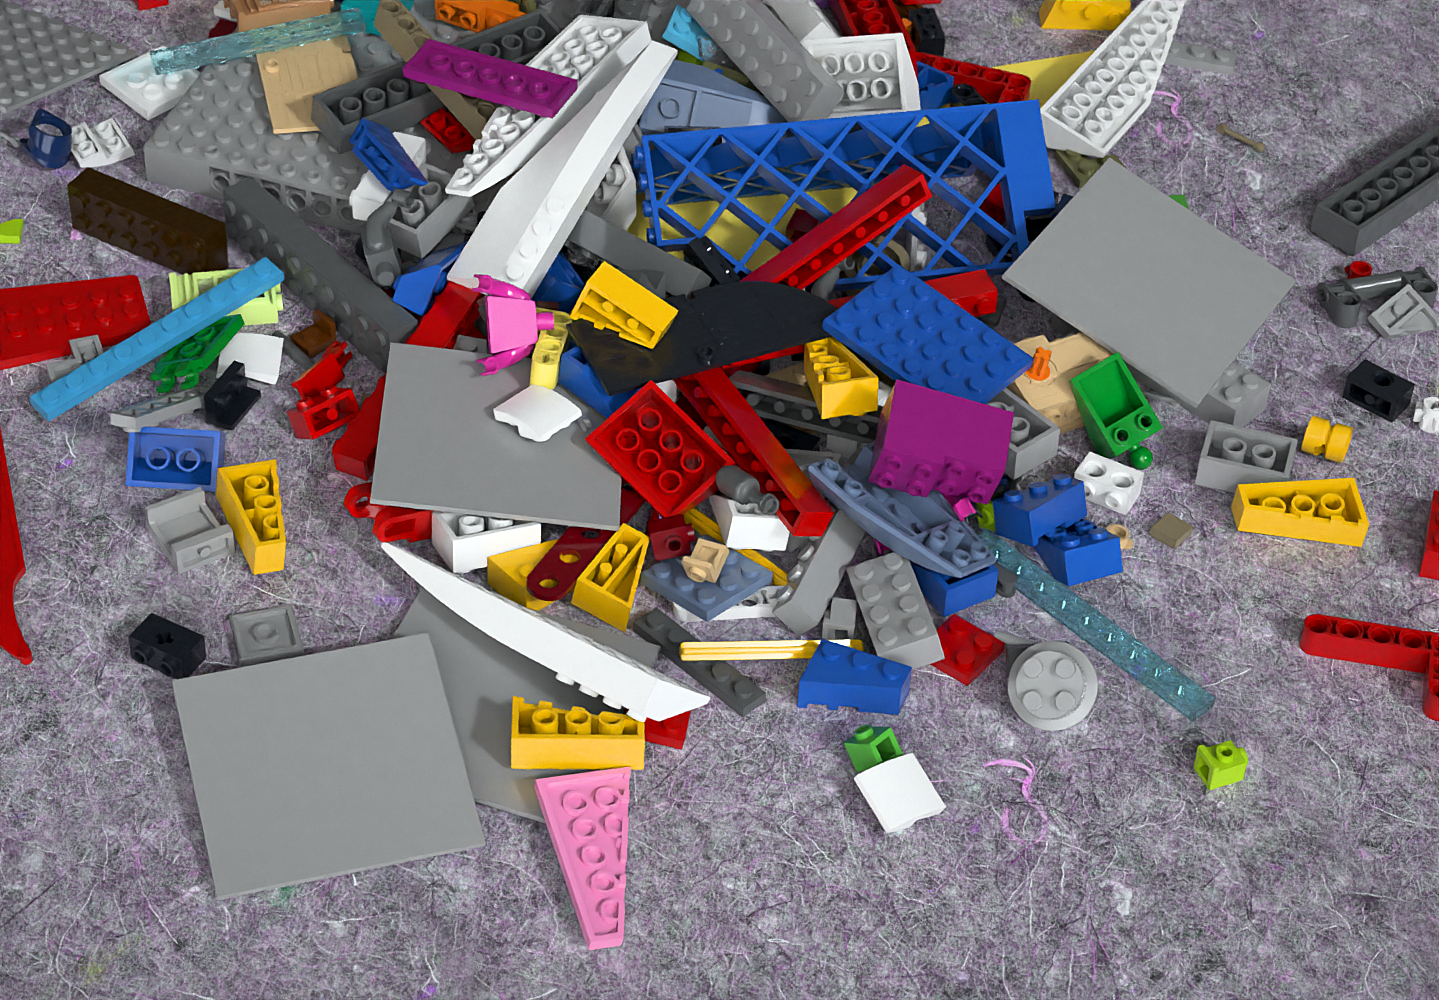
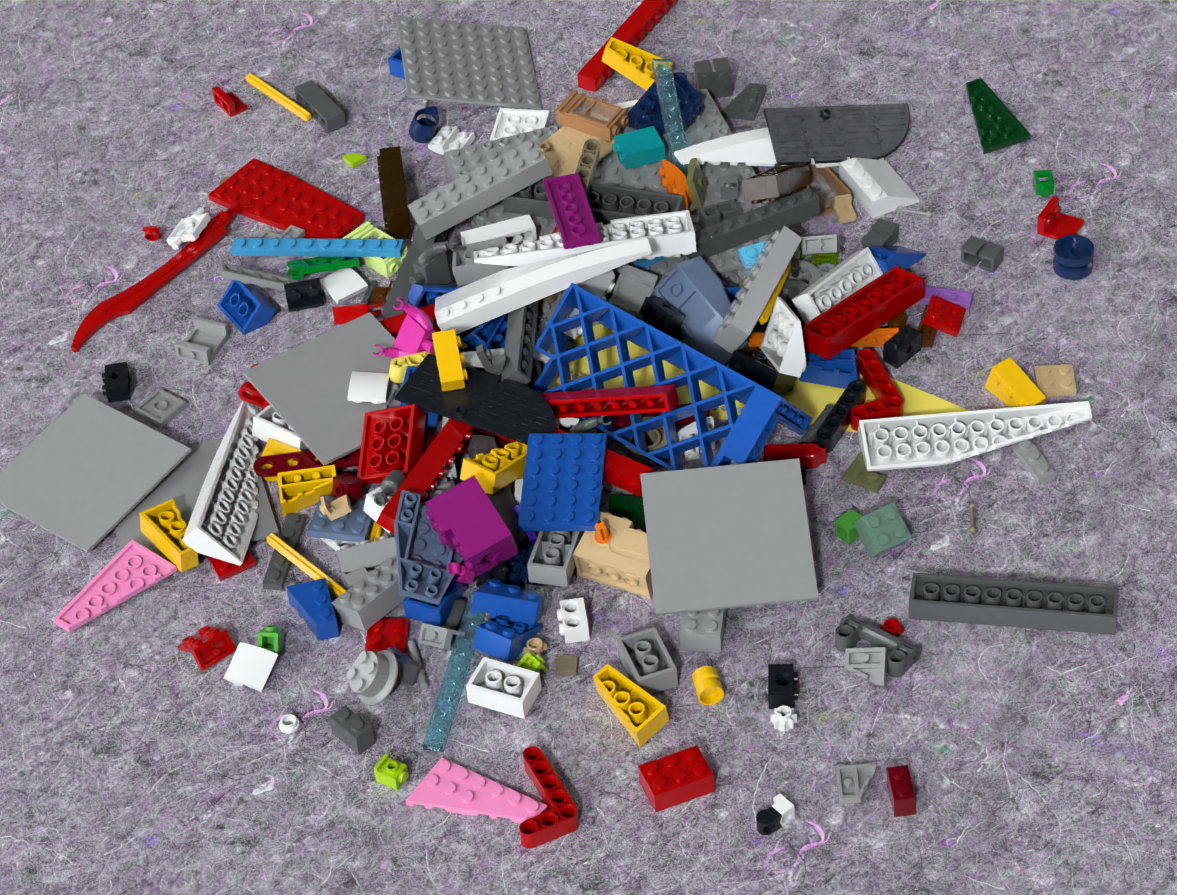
camera: 60 degrees right, 0 degrees up
clear light blue plate [149,7,366,76] -> none
yellow wedge [216,459,286,575] -> none
red brick [286,385,360,440] -> none
blue wedge [349,117,428,192] -> none
black bracket [683,236,740,287] -> none
green slope [1069,352,1163,470] -> none
none -> red bracket [177,625,236,671]
none -> white plate [279,714,300,734]
none -> dark grey brick [329,705,375,755]
none -> bright pink wing [406,758,548,823]
none -> light grey brick [407,139,553,240]
none -> light grey panel [418,623,465,650]
none -> white brick [466,657,542,719]
none -> lime bracket [516,652,548,673]
none -> sand green brick [853,502,912,559]

